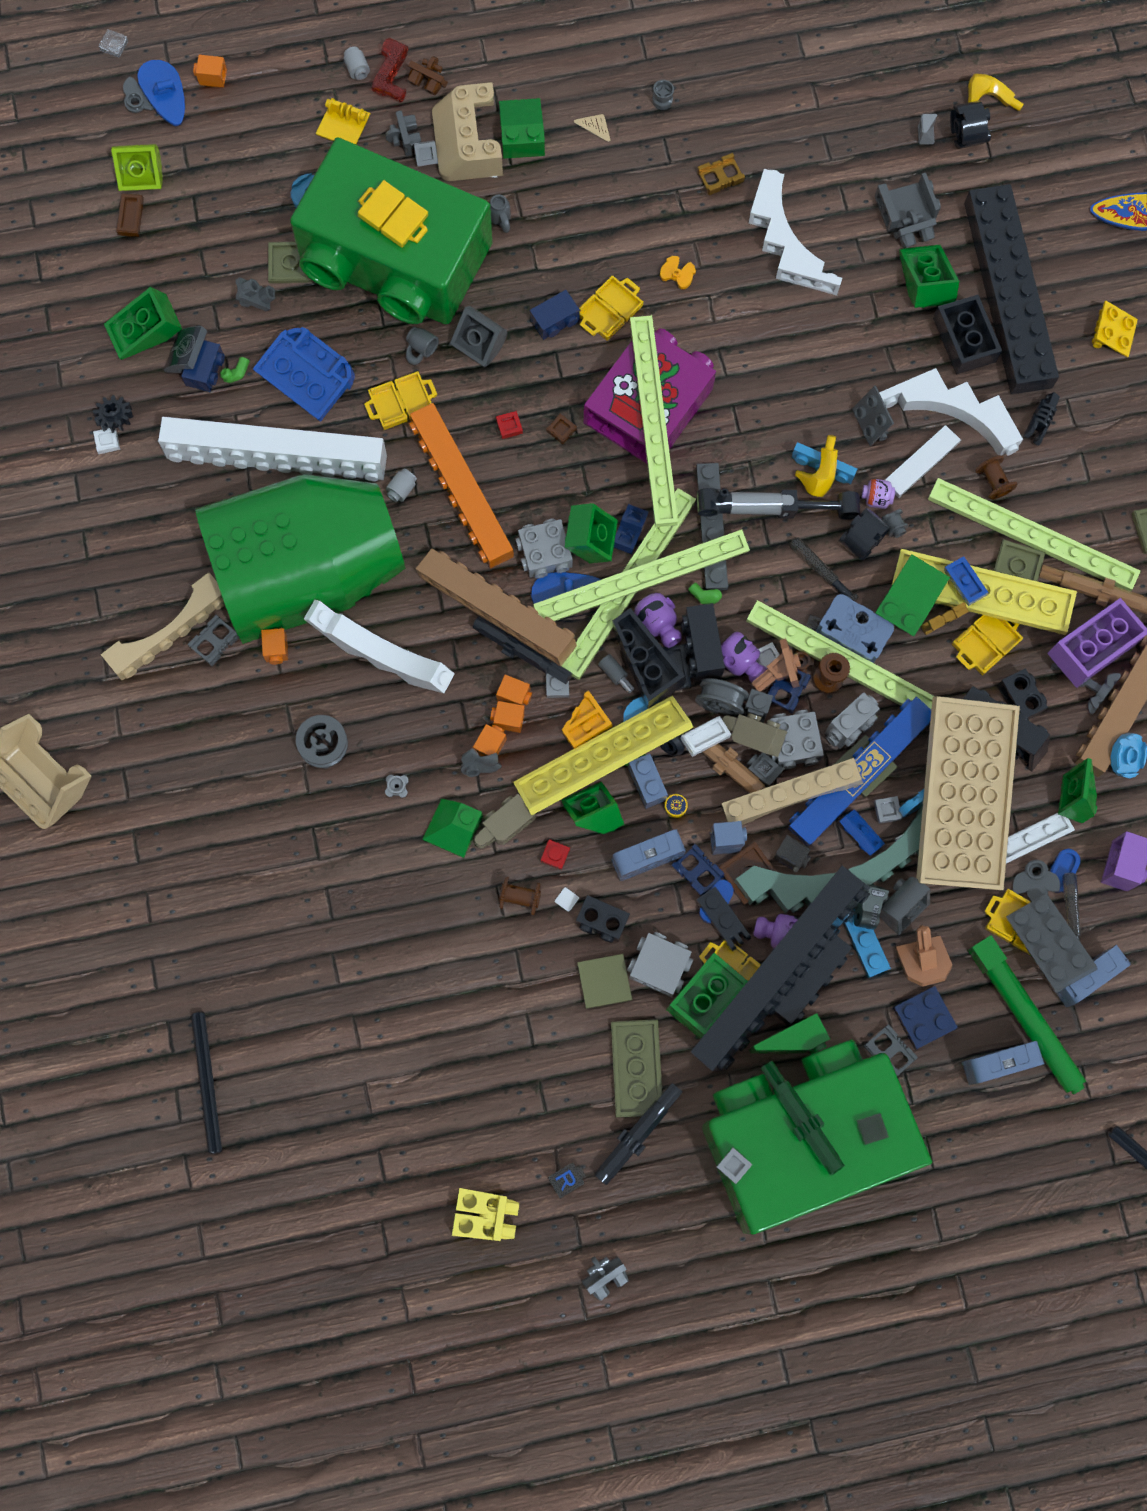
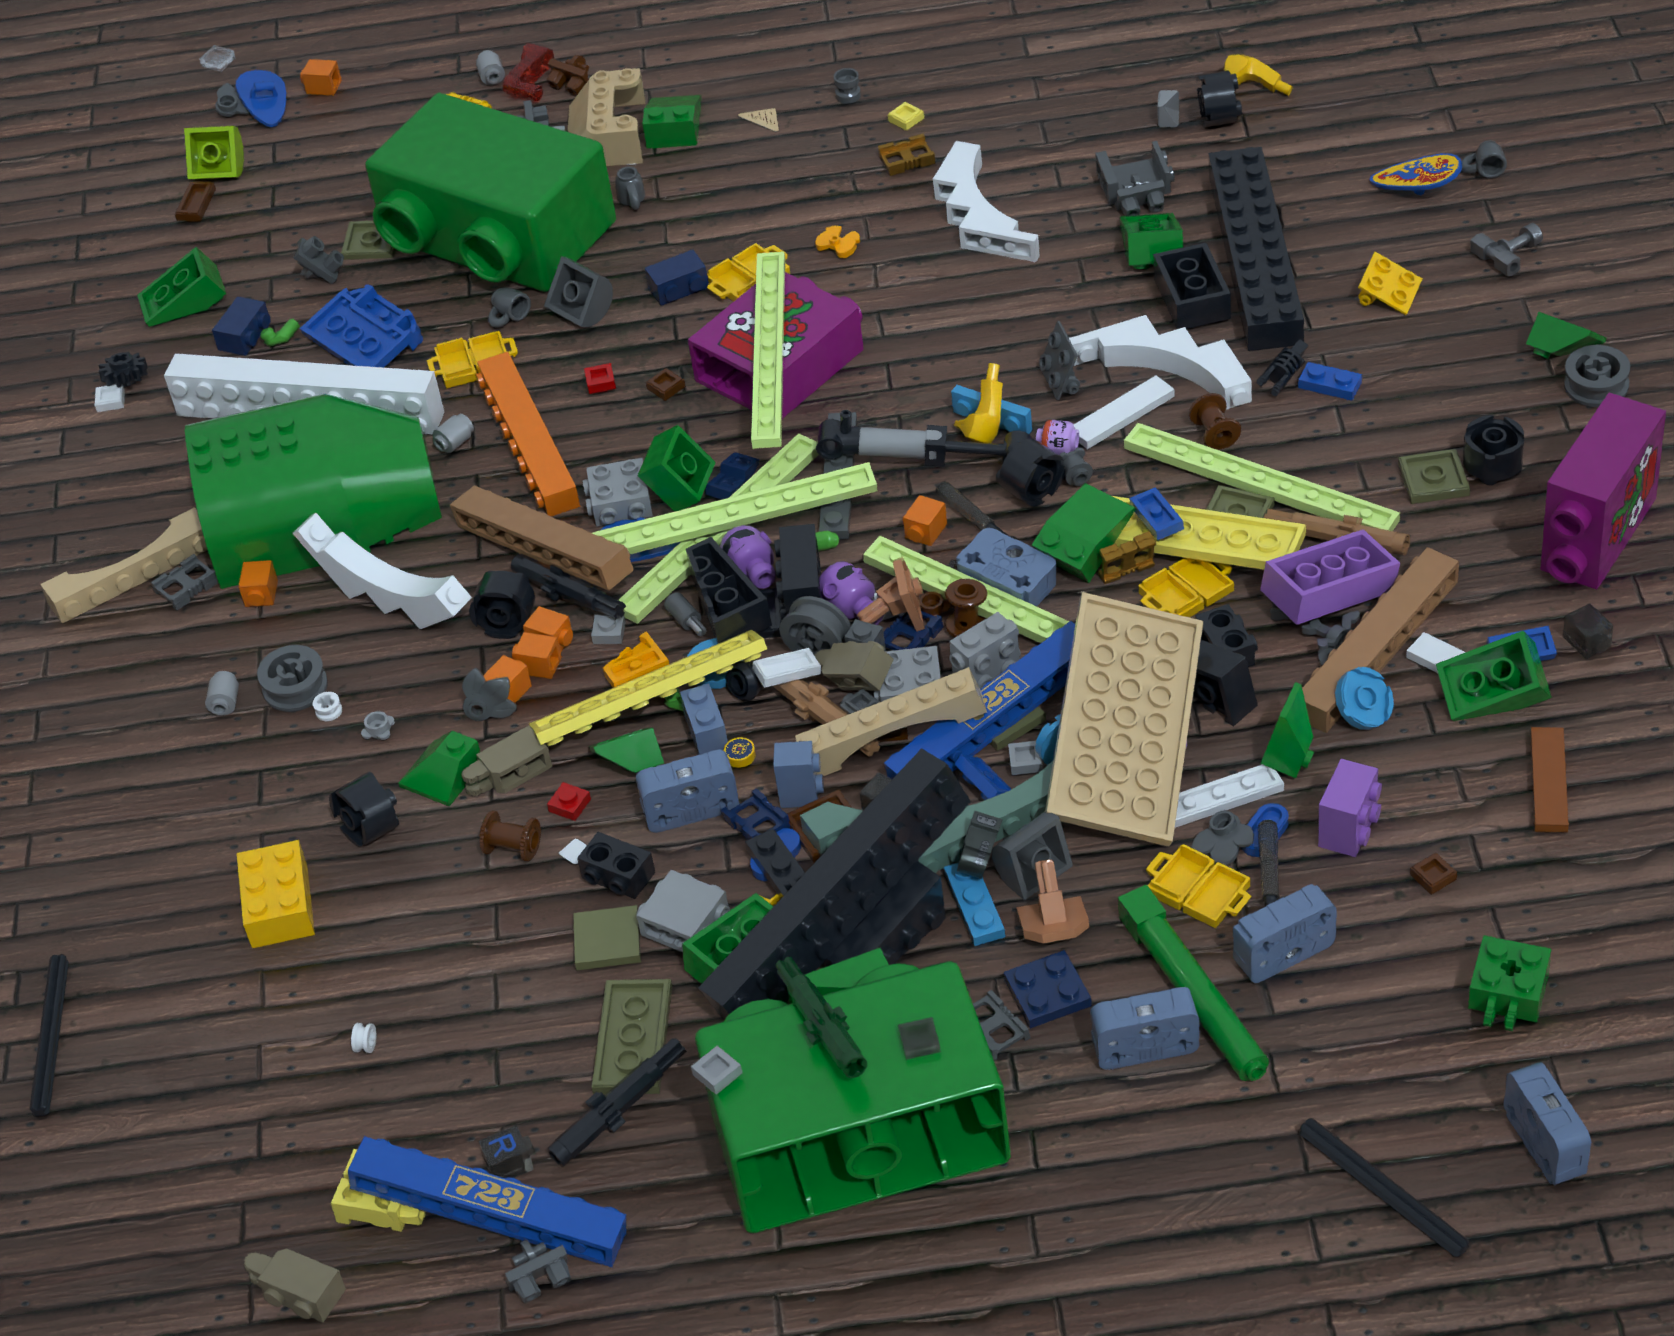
camera: 15 degrees right, 30 degrees down
slope [164,326,207,373] -> none
yellow piece [358,180,428,248] -> none
dark grey plate [1006,894,1098,993] -> none
none -> light grey brick [205,671,239,715]
none -> yellow brick [237,840,315,949]
none -> dark tan hinge [243,1248,346,1322]
none -> white bush [313,692,342,722]
none -> black brick [329,772,399,846]
none -> blue brick [348,1136,626,1267]
none -> white bush [351,1023,376,1053]
none -> black brick [469,571,535,639]
none -> light yellow tile [888,102,924,131]
none -> orange brick [903,495,947,546]
none -> blue plate [1298,362,1362,401]

